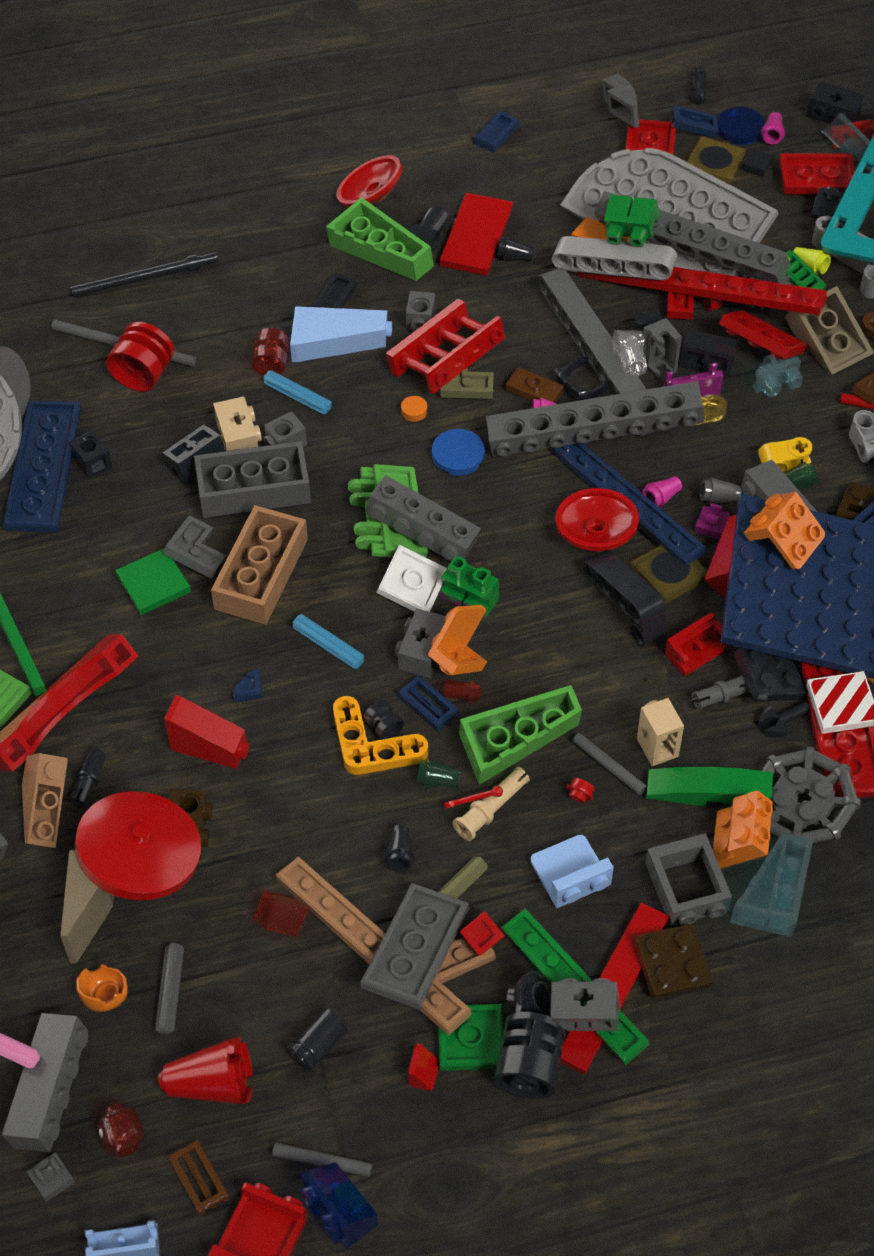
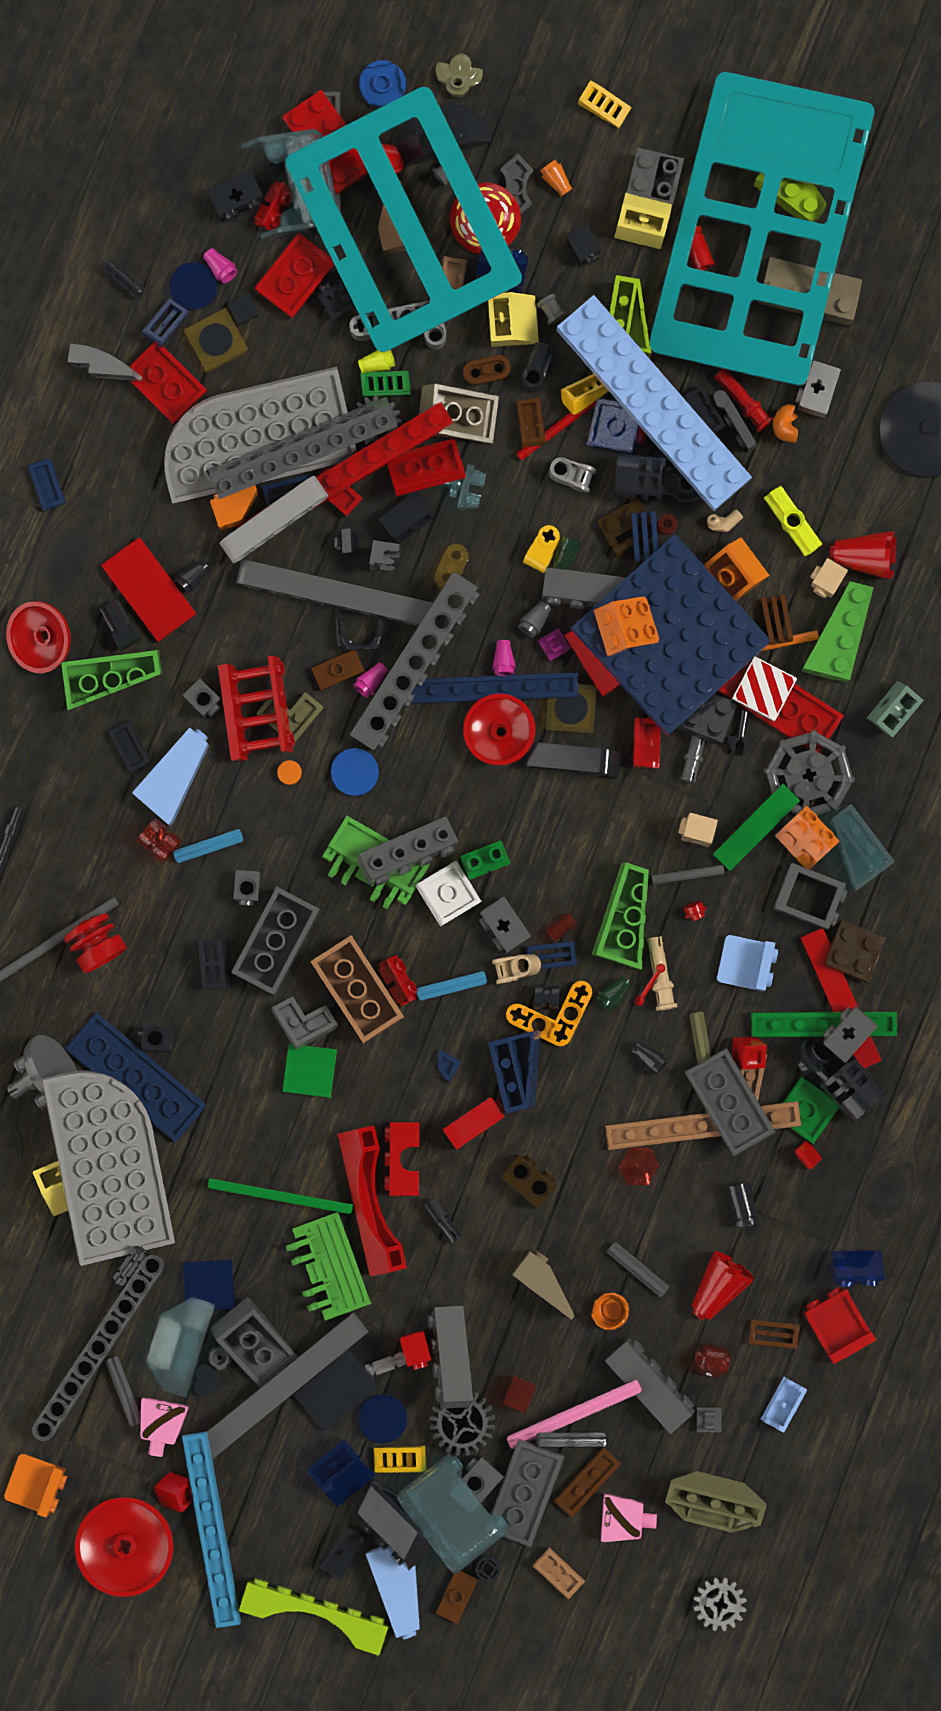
camera: 55 degrees left, 30 degrees up
medium nougat slope [22,753,68,848] -> none
red dish [75,791,201,900] -> none
tan brick [213,396,262,451] -> none
dark grey bar [272,1143,373,1177] -> none
orange bracket [428,605,487,675] -> none
green hips [604,195,660,247] -> none
clear piece [612,330,648,378] -> none
magenta hinge [663,363,723,398] -> none
none -> red hinge [378,955,418,1007]
none -> red arch [385,1122,420,1196]
none -> dark blue wedge [489,1030,541,1113]
none -> tan piece [492,954,541,984]

